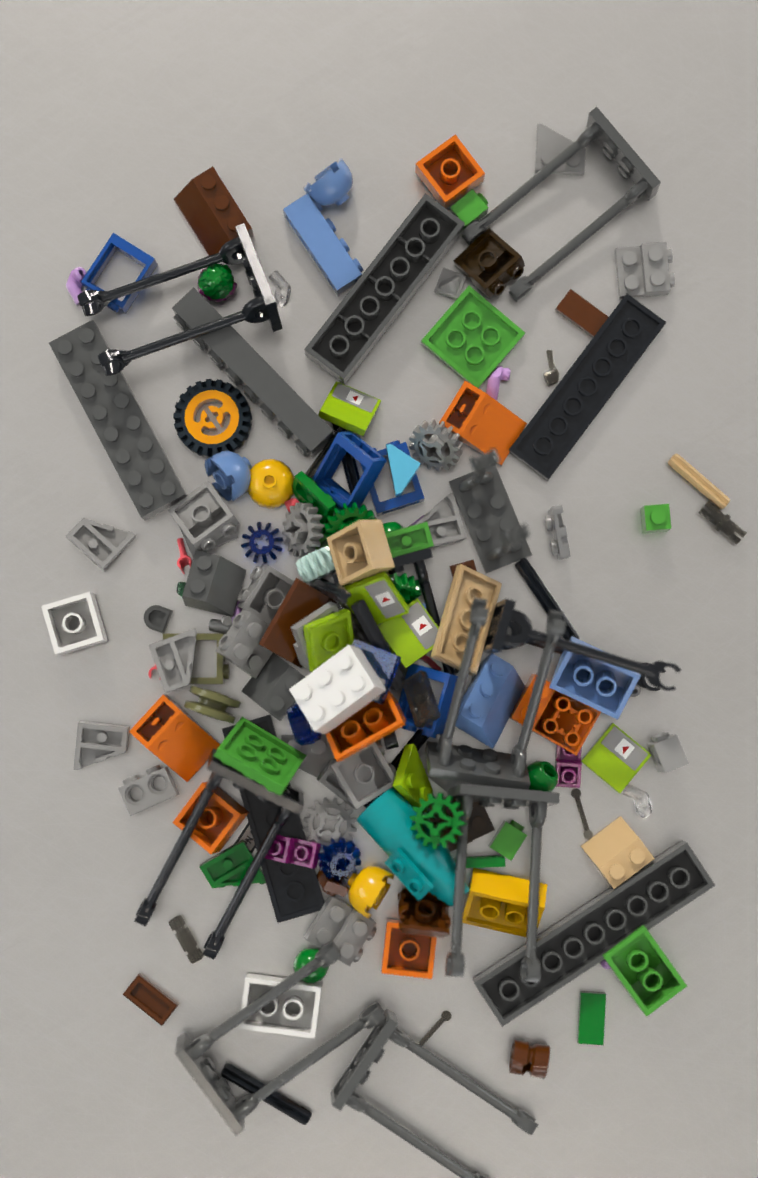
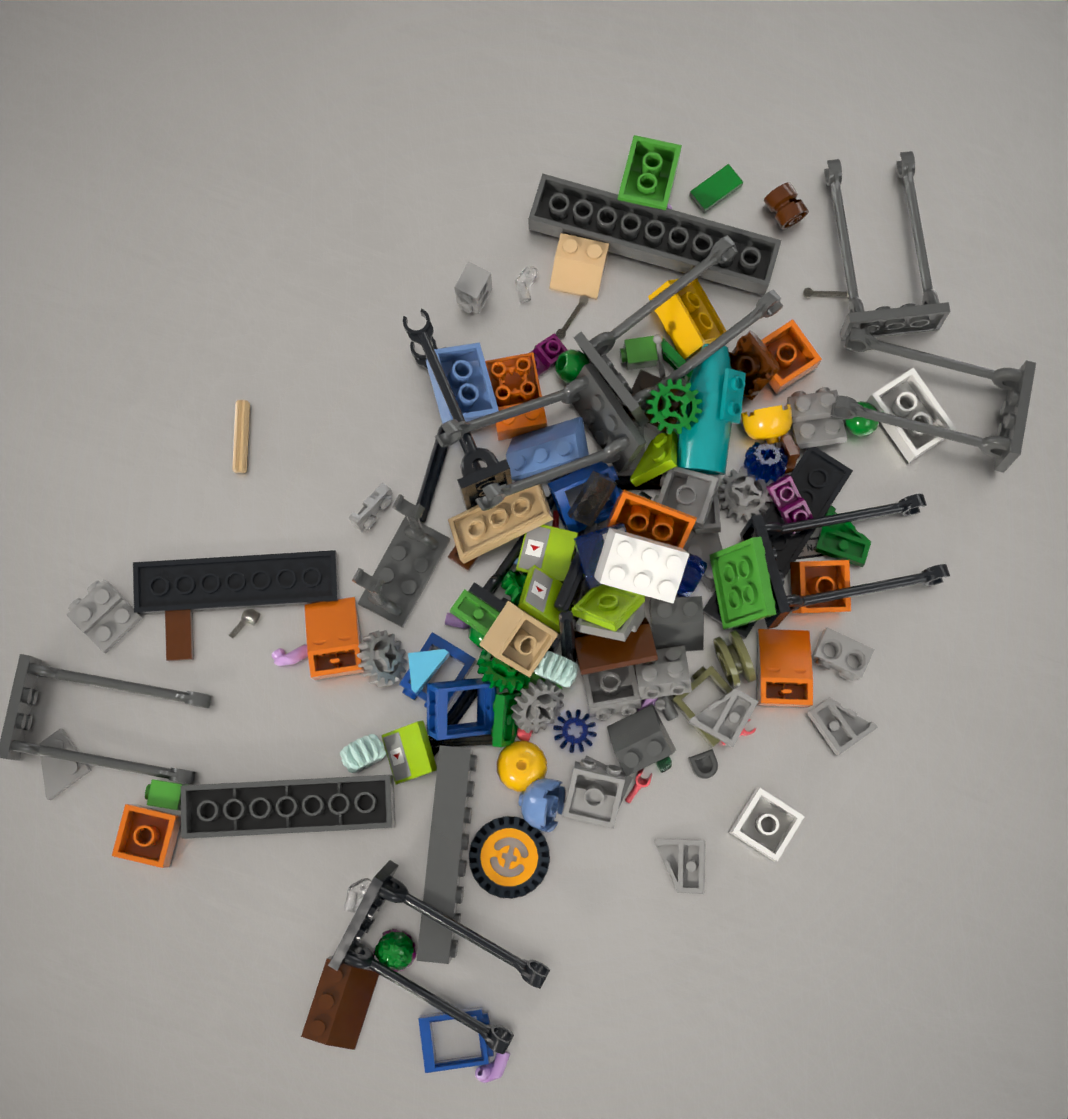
camera: 130 degrees left, 5 degrees down
dark grey brick [49,320,187,520] -> none
reddish brown tile [123,973,179,1026] -> none
clear smoke axle [169,915,204,964] -> none
black axle [221,1063,312,1125] -> none
medium blue brick [283,193,364,296] -> none
medium blue cylinder [303,158,353,206] -> none
light grey wing [414,493,467,548] -> none
bright green plate [421,286,525,389] -> none
light grey tile [434,267,466,300] -> none
dark brown plate [453,228,525,299] -> none
lime tile [581,723,651,793] -> none
bright green brick [640,504,671,534] -> none
clear smoke pin [699,501,747,545] -> none
none -> light aqua gear [340,734,386,773]
none -> light grey hinge [653,334,666,378]

